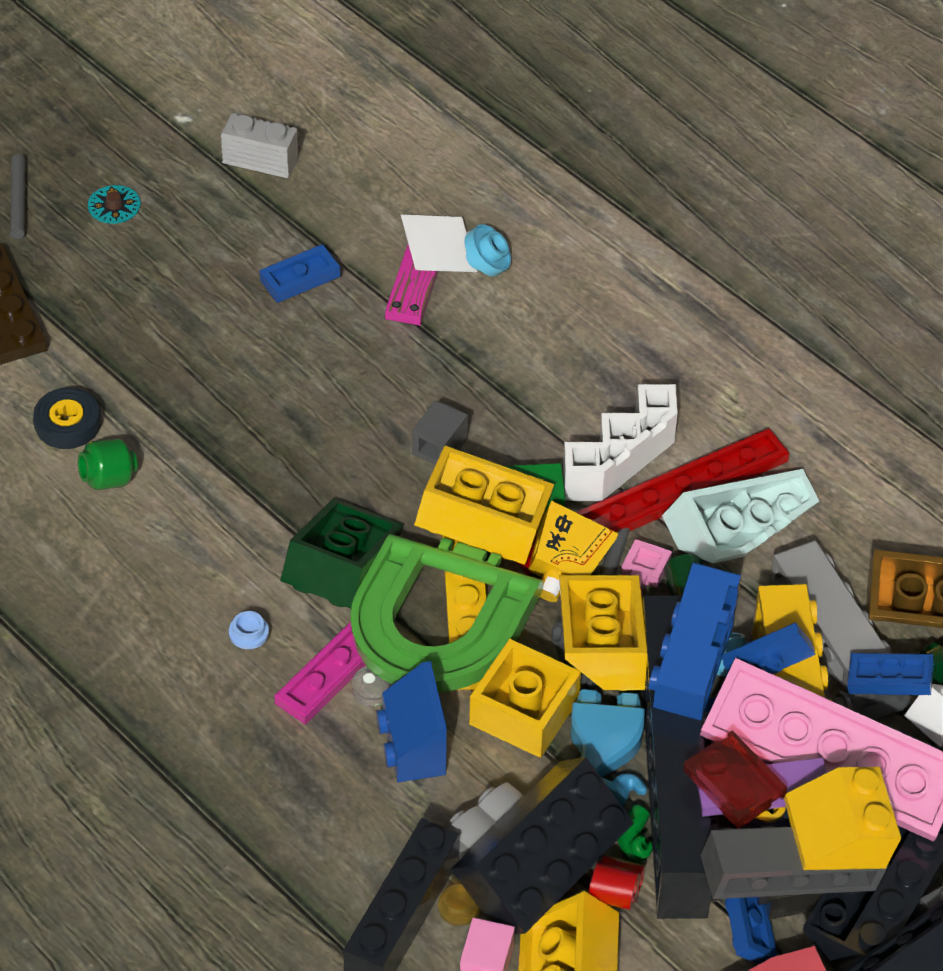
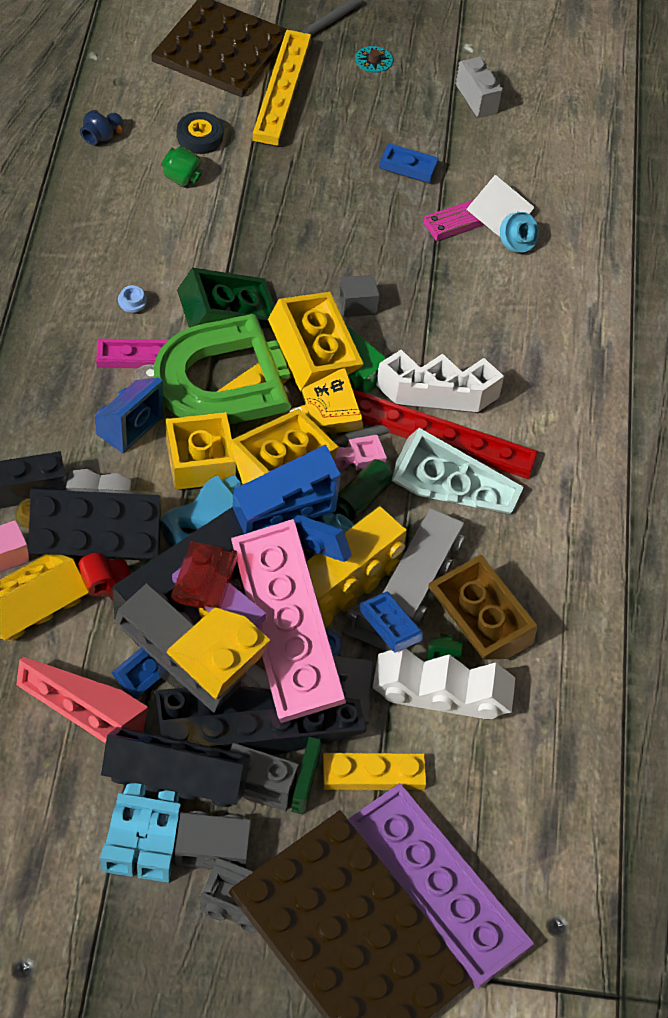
camera: 45 degrees right, 5 degrees up
none -> yellow plate [252,30,311,146]

